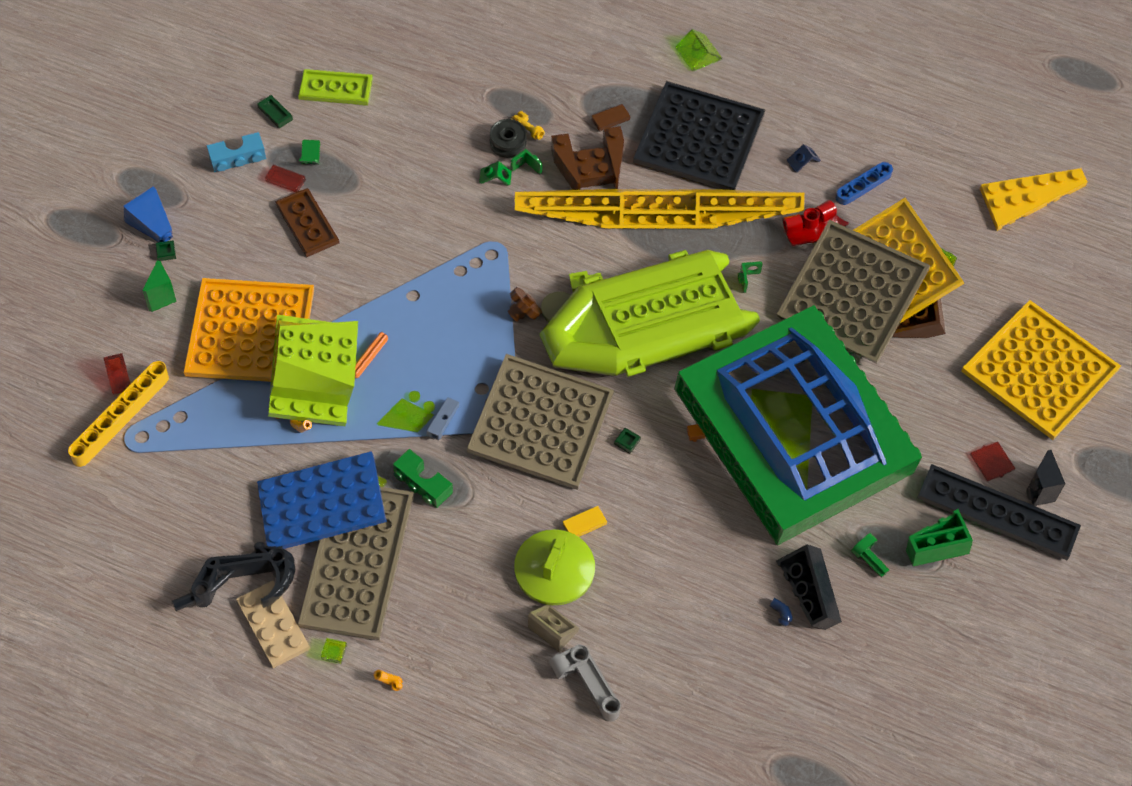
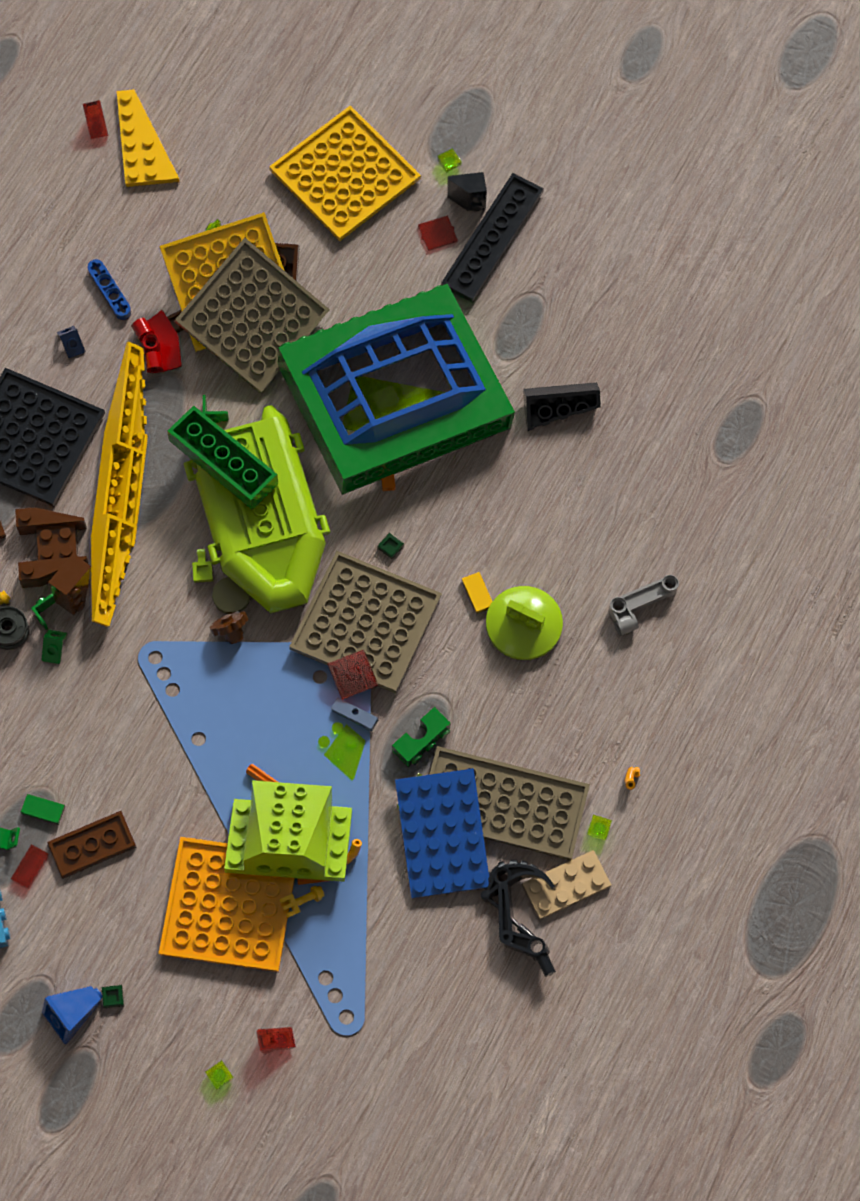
camera: 85 degrees left, 10 degrees up
yellow beam [68,361,169,467] -> none
green slope [142,260,177,312] -> none
dark tan slope [528,605,580,652] -> none
dark blue arm [770,598,793,626] -> none
green piece [851,533,890,578] -> none
green wedge [906,509,973,567] -> none
none -> green tile [21,794,65,825]
none -> reddish brown wedge [48,553,91,616]
none -> clear red slope [83,100,108,139]
none -> green brick [167,406,278,510]
none -> clear neon green plate [205,1060,234,1090]
none -> yellow hinge [279,886,324,918]
none -> clear red tile [328,649,378,700]
none -> clear neon green plate [437,148,462,173]

